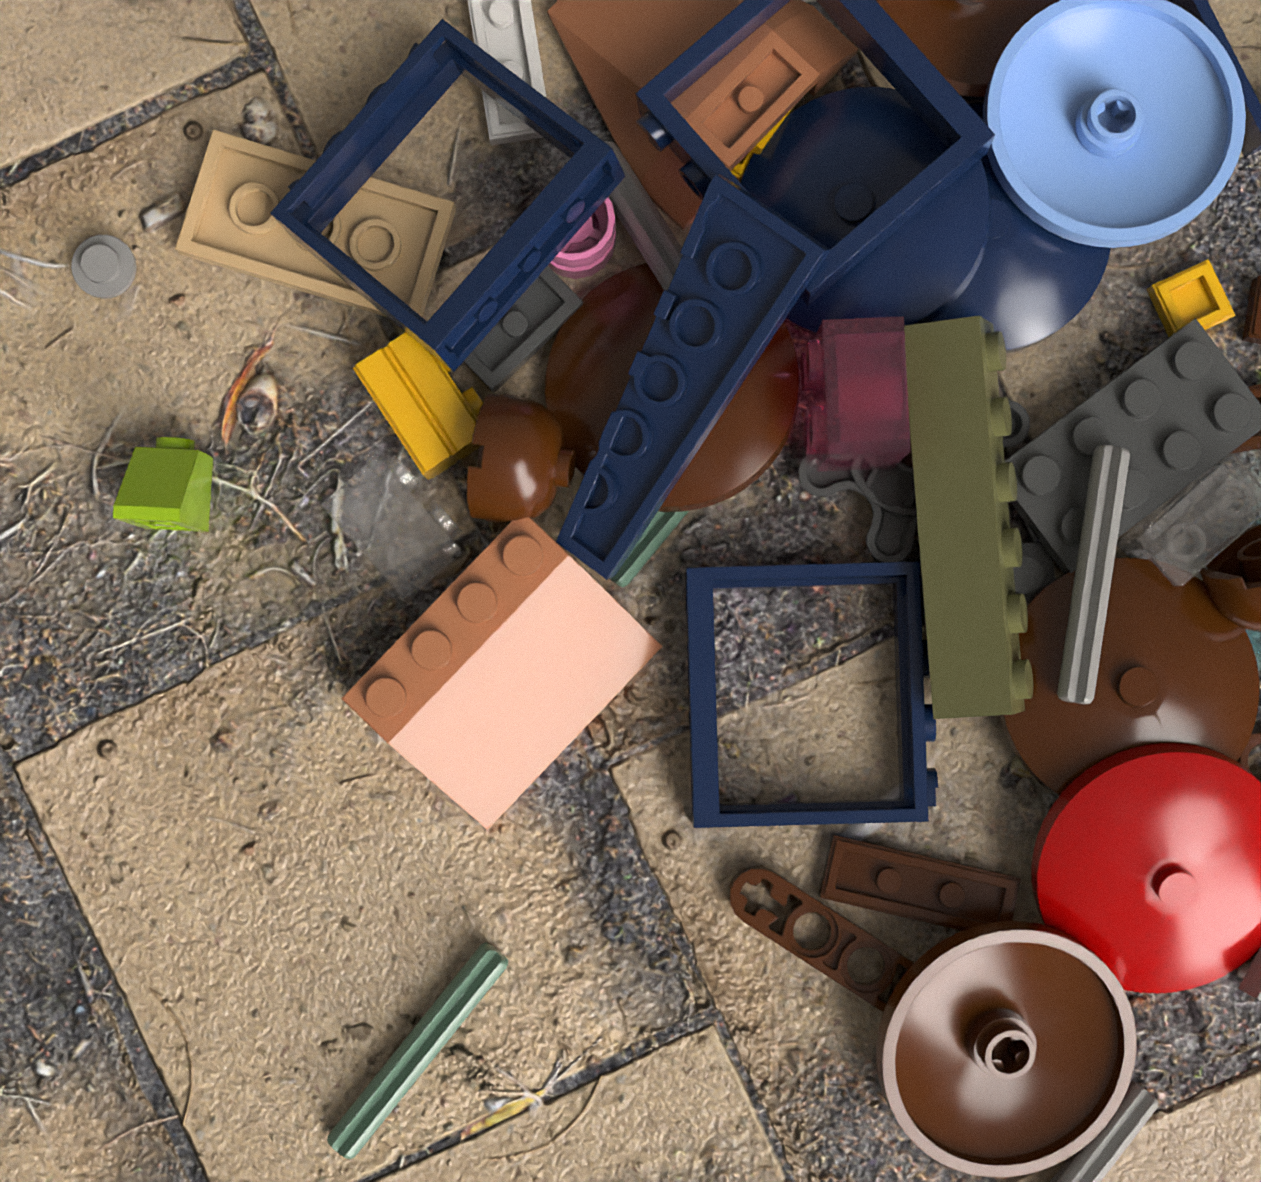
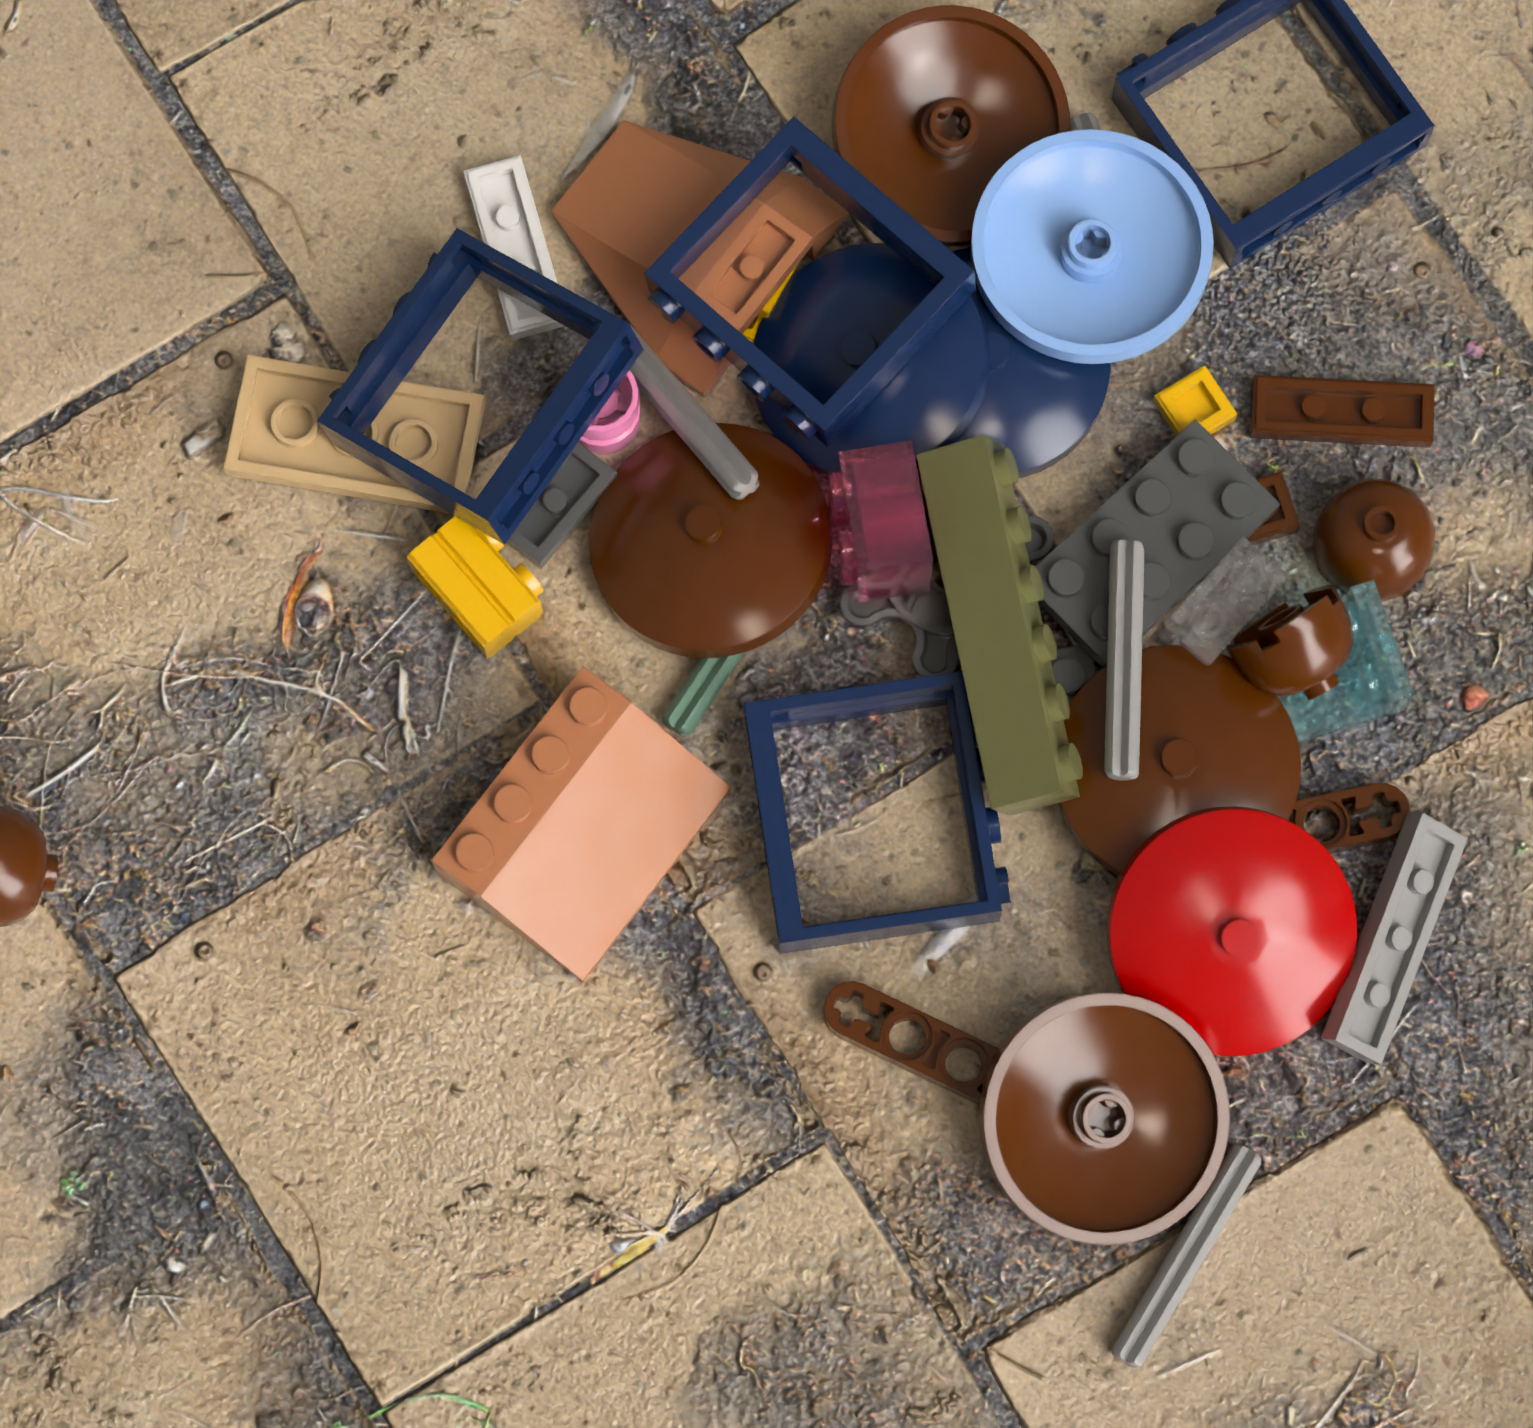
camera: 10 degrees left, 10 degrees down
light grey plate [71,235,137,299] -> none
lime slope [113,437,213,532] -> none
clear bracket [321,451,463,600] -> none
sand green axle [327,942,508,1159] -> none
reddish brown cylinder [467,394,576,524] -> none
dark blue wing [556,174,831,580] -> none
reddish brown tile [818,834,1021,931] -> none

